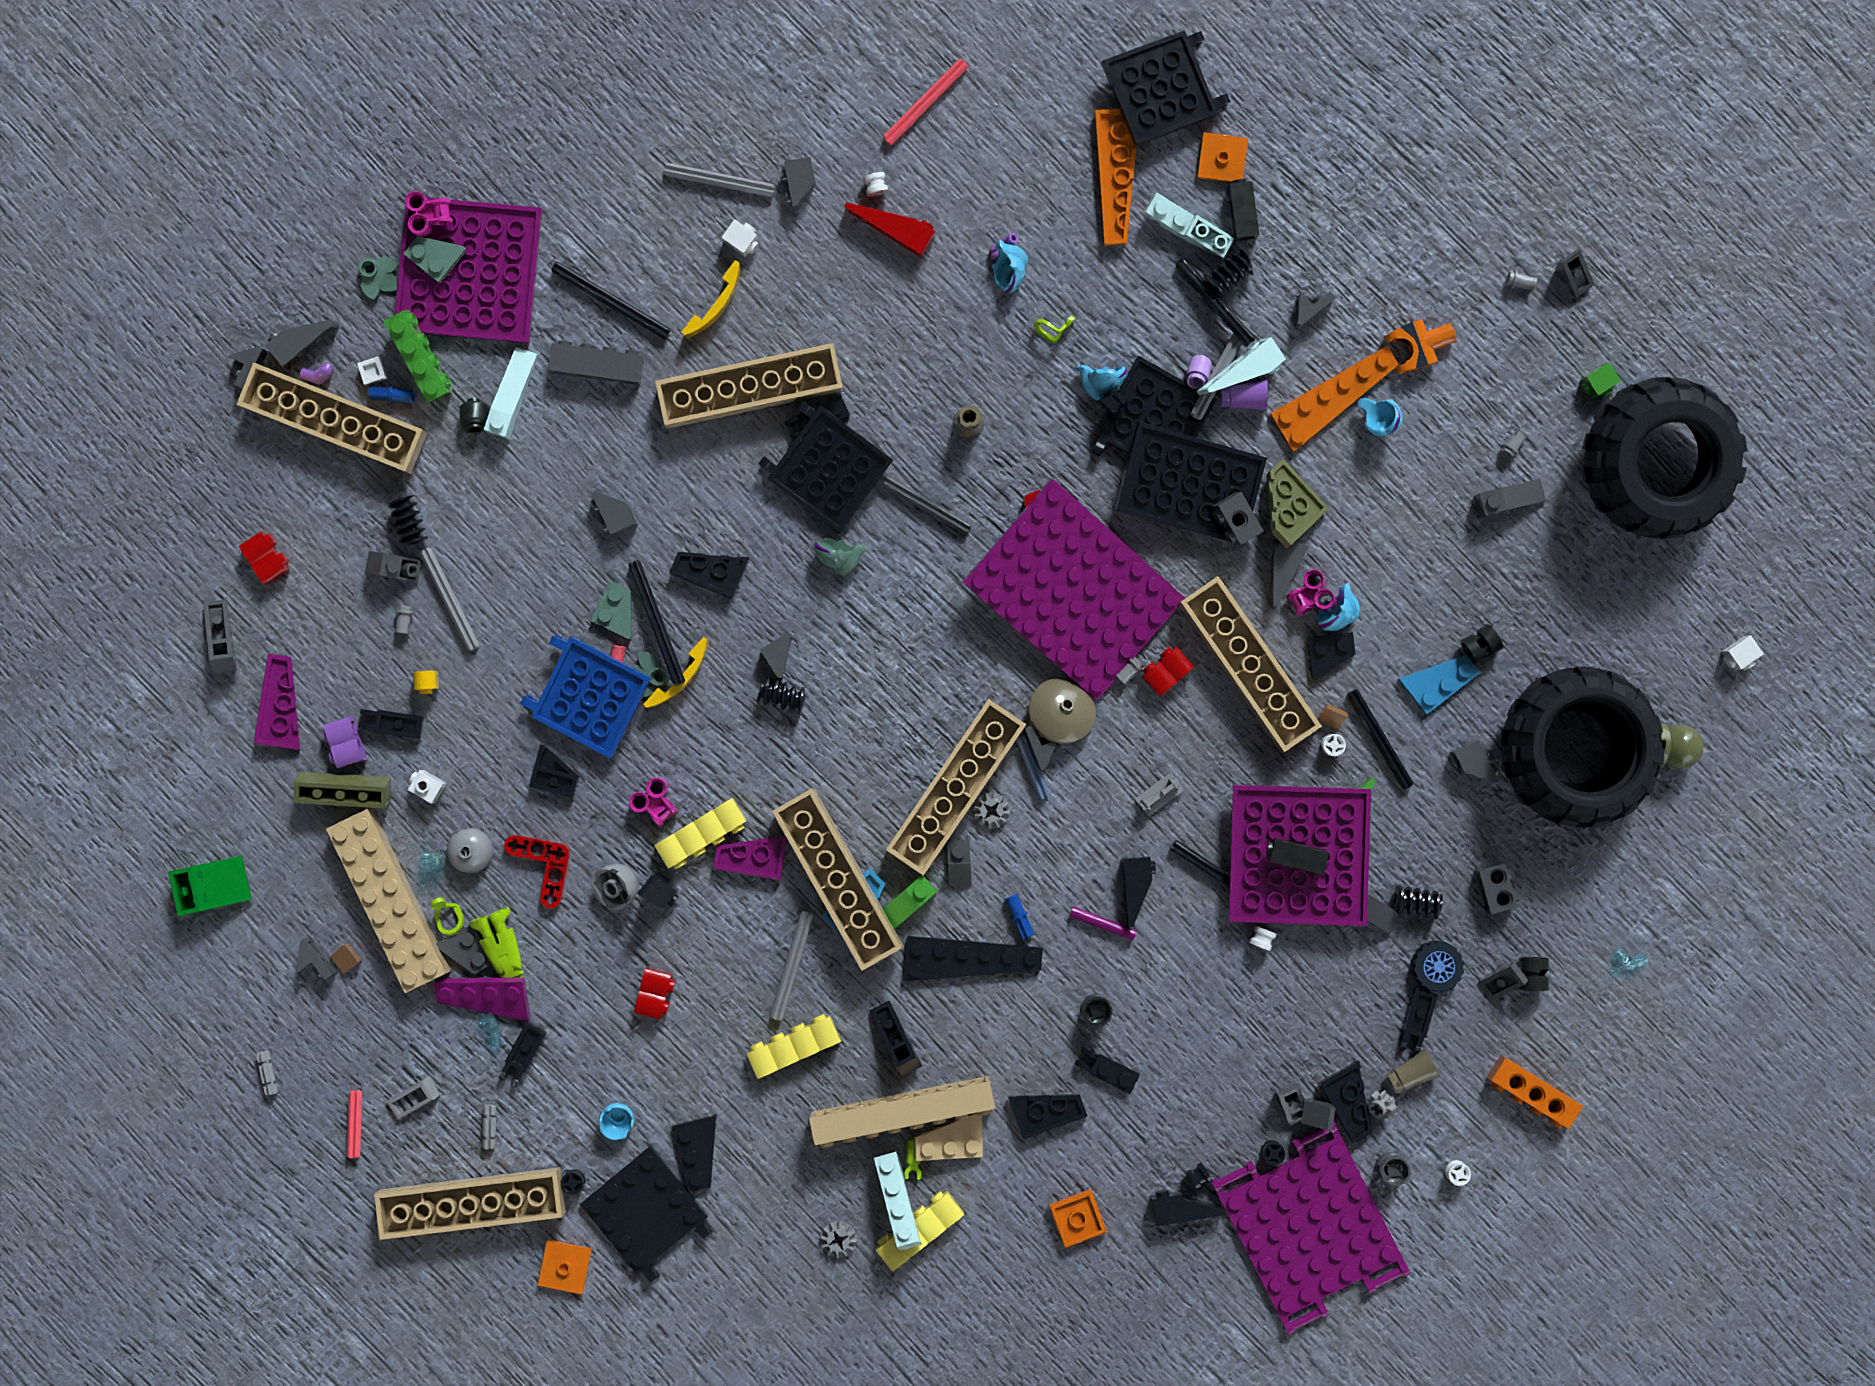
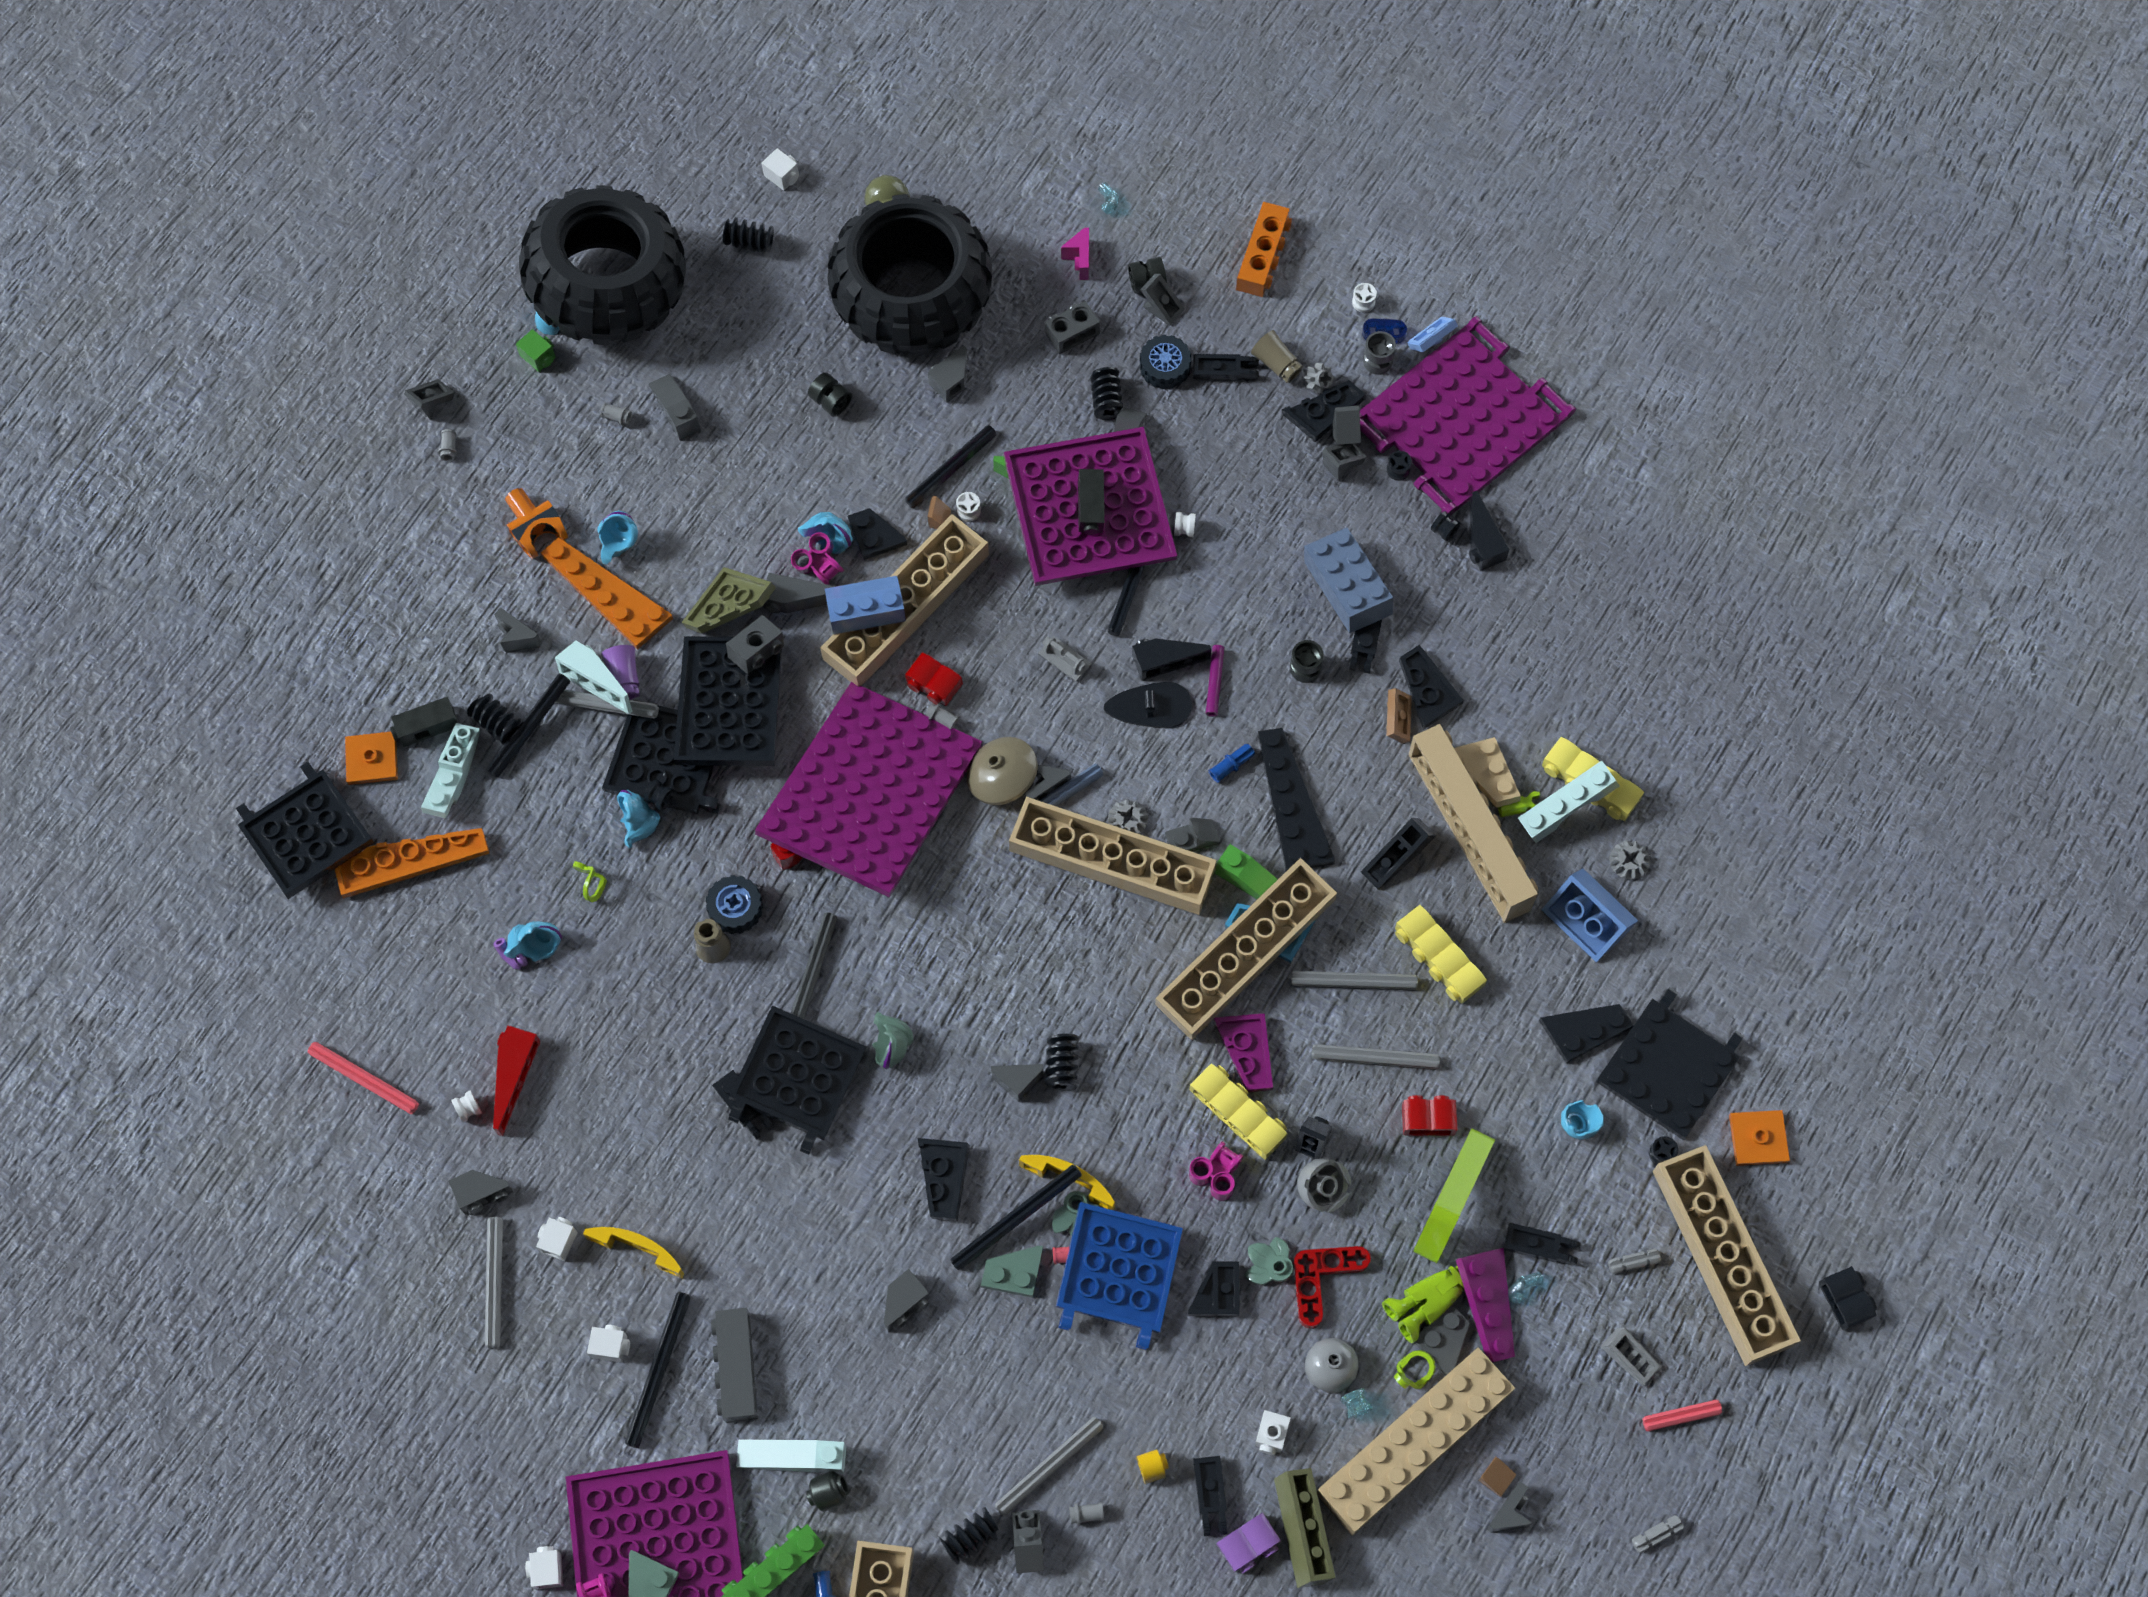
camera: 105 degrees left, 20 degrees down
tan brick [655,343,844,429] -> none
orange plate [1049,1188,1107,1248] -> none
lavender brick [1186,355,1212,389] -> none
dark azure wing [1398,655,1480,714] -> none
none -> white brick [525,1546,563,1590]
none -> white brick [587,1325,630,1363]
none -> black wheel [706,875,763,934]
none -> black piece [723,217,774,254]
none -> medium blue slope [825,576,906,634]
none -> dark pink slope [1061,228,1089,280]
none -> black shield [1104,682,1192,728]
none -> sand green plate [1245,1237,1294,1285]
none -> sand blue brick [1304,528,1393,633]
none -> light grey axle [1312,1044,1440,1069]
none -> clear blue beam [1362,318,1407,344]
none -> medium nougat plate [1386,688,1412,744]
none -> light blue plate [1407,317,1458,352]
none -> lime beam [1413,1128,1495,1264]
none -> medium blue slope [1541,868,1638,962]
none -> black brick [1819,1266,1877,1331]

